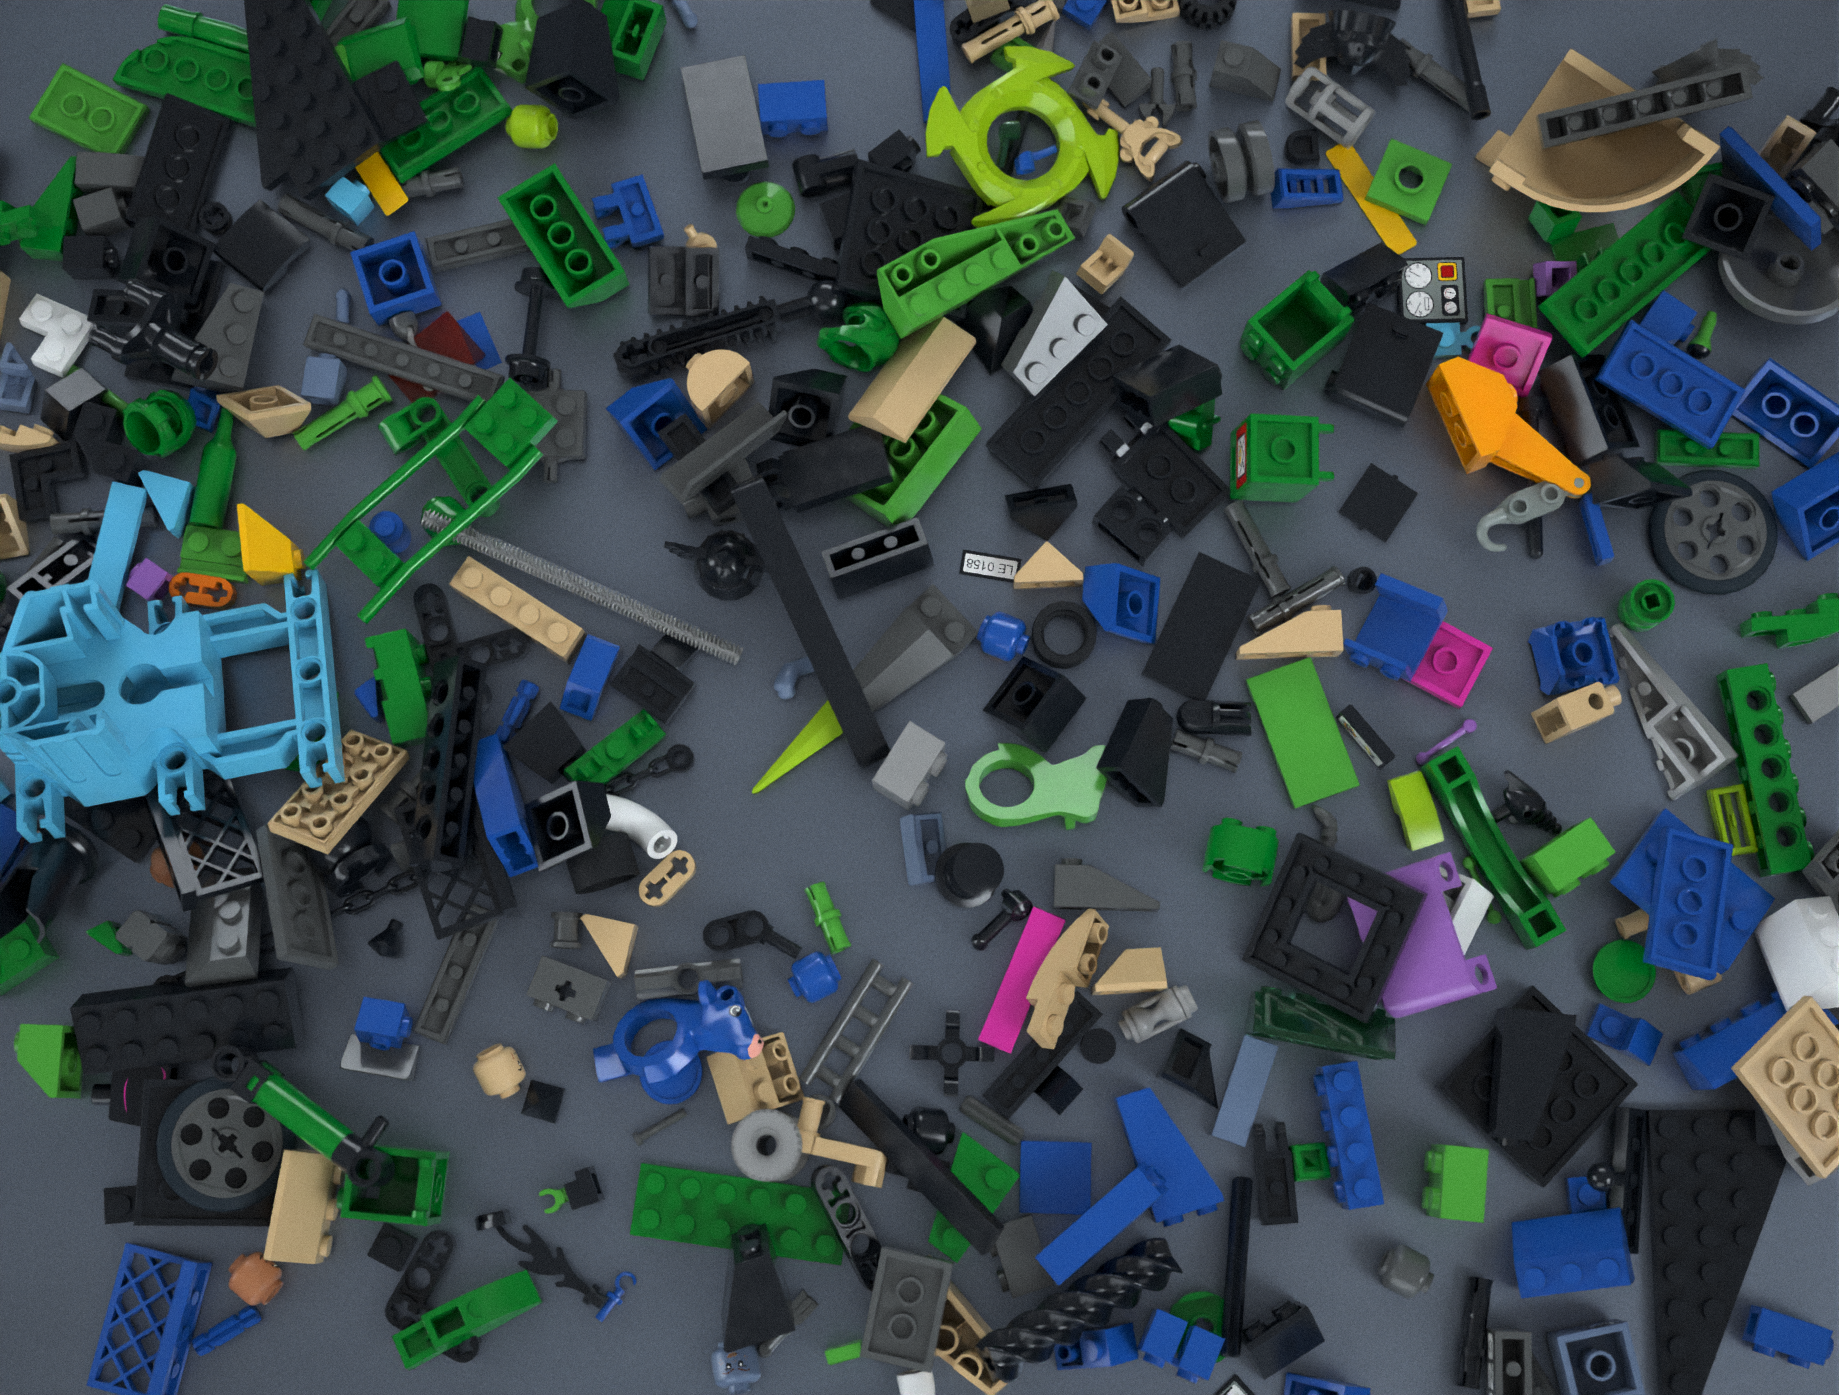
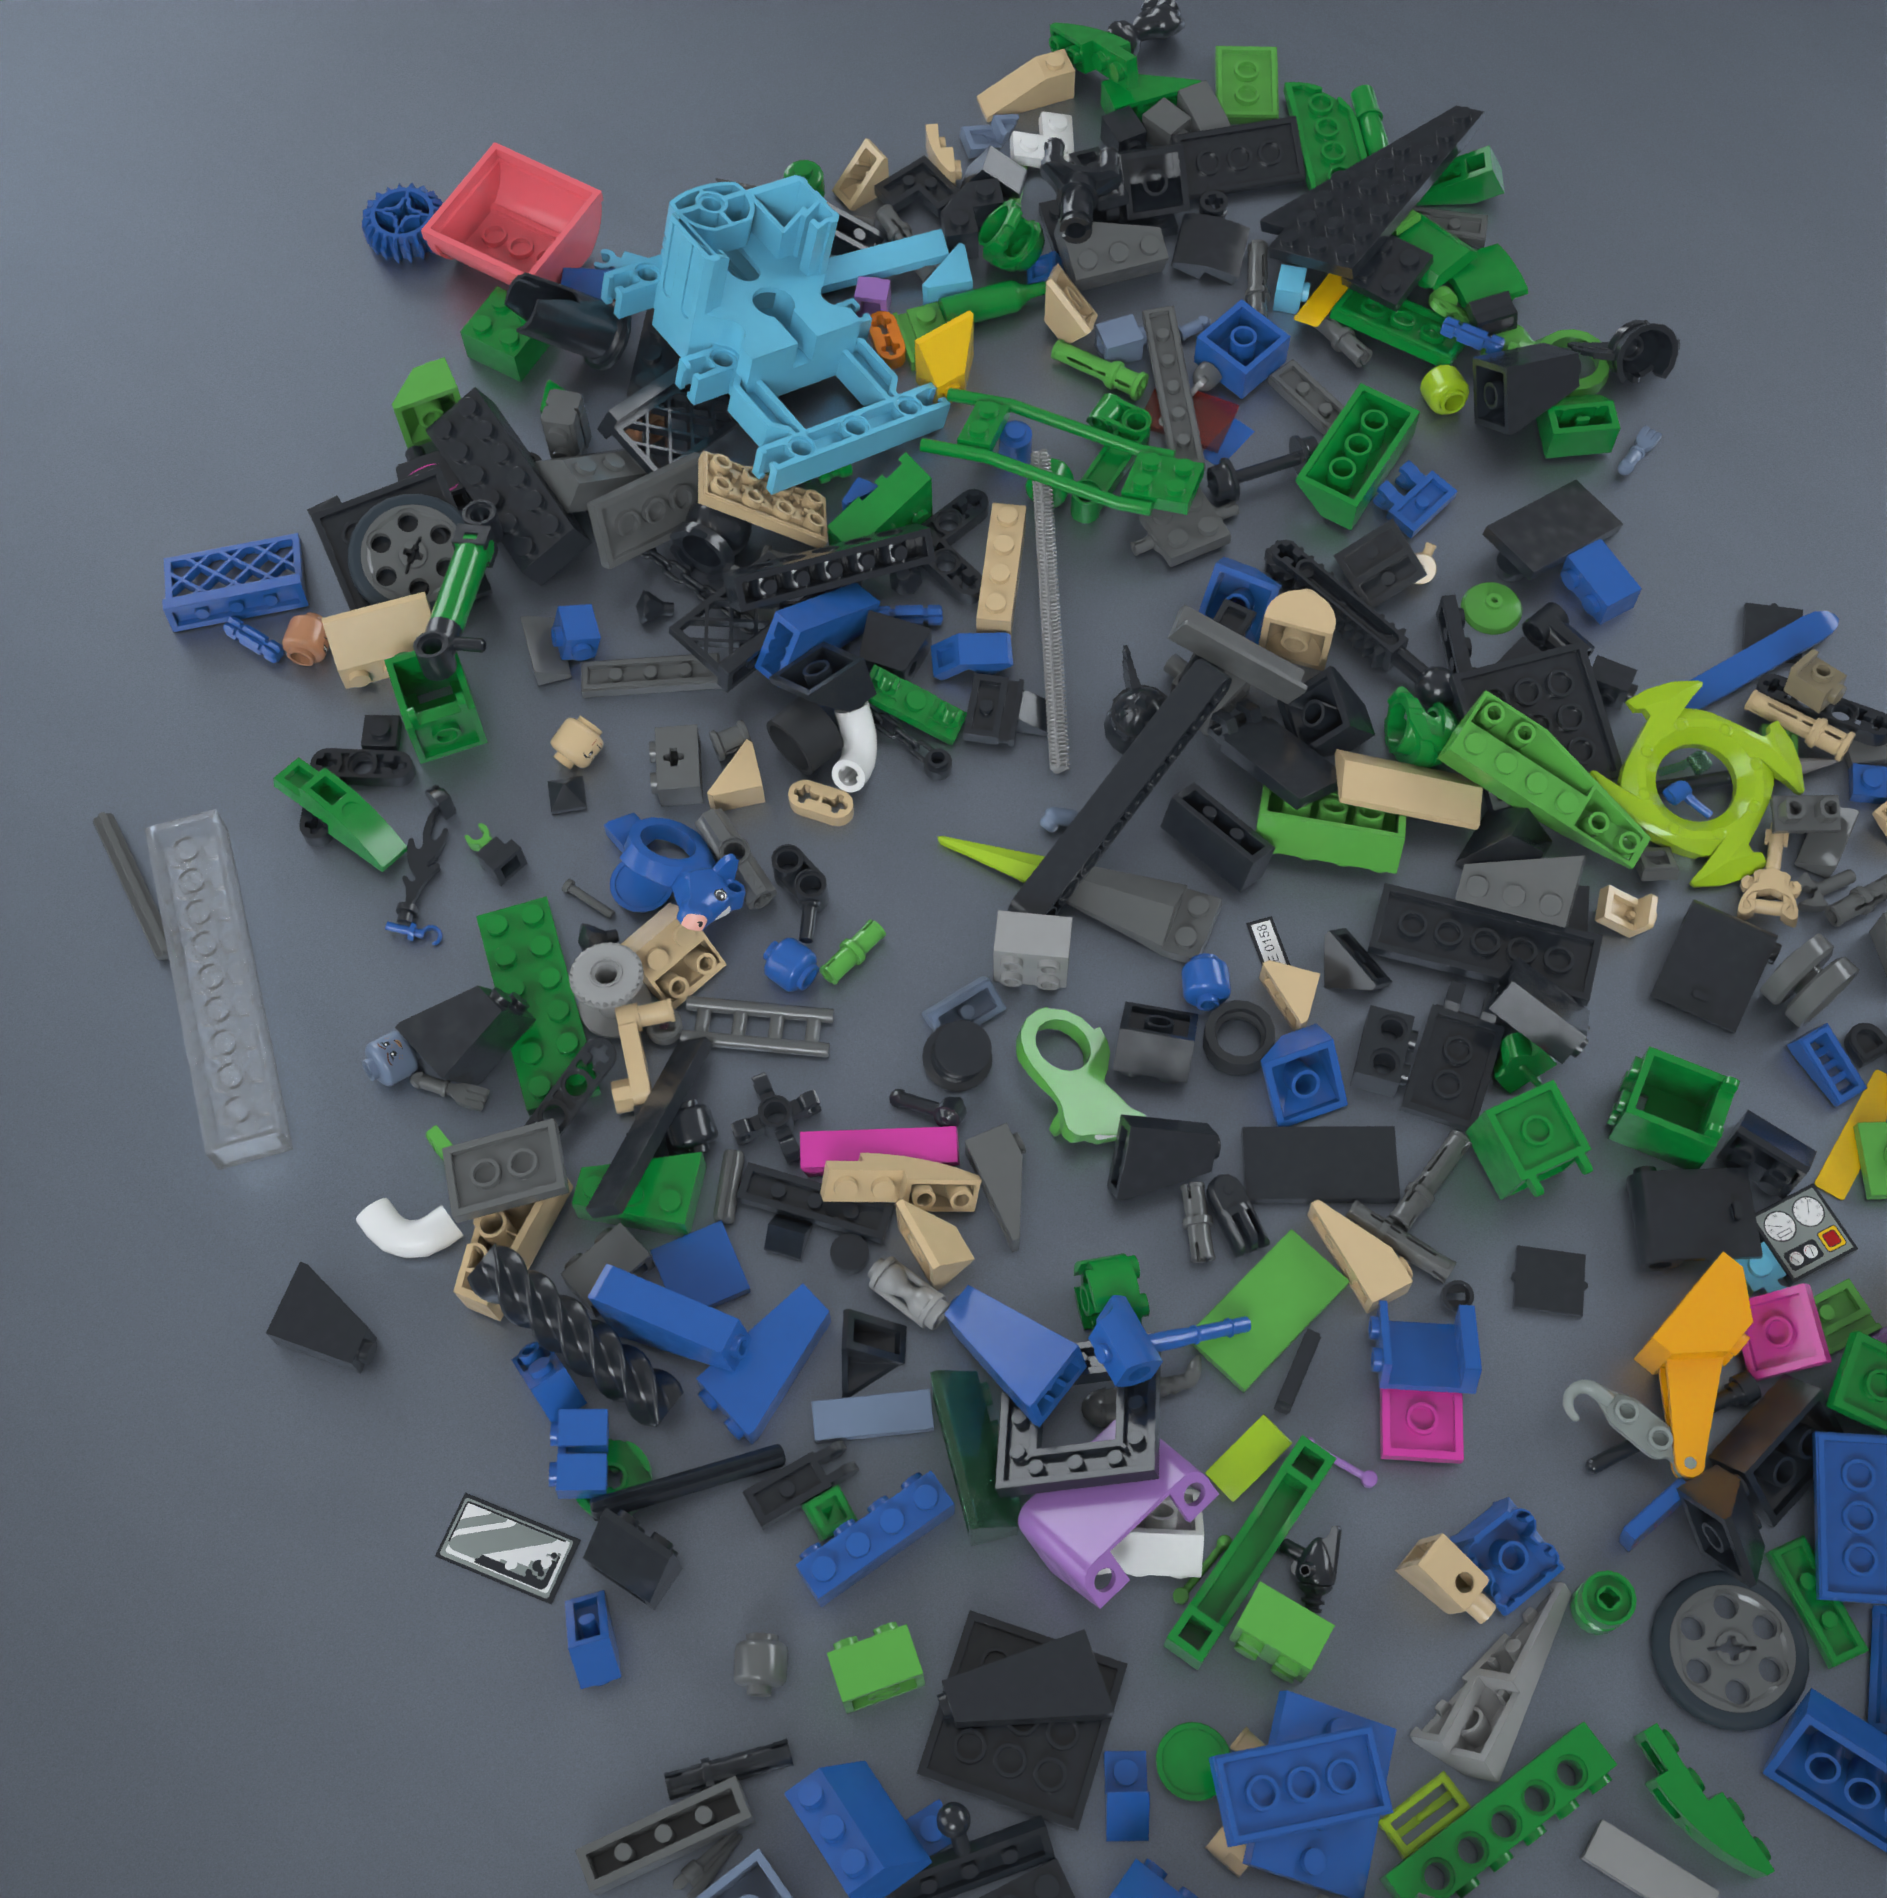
camera: 65 degrees right, 15 degrees down
none -> black rock [578,923,619,952]
none -> slope [944,1285,1087,1428]
none -> blue piece [1088,1295,1251,1387]
none -> blue axle [1440,317,1505,354]

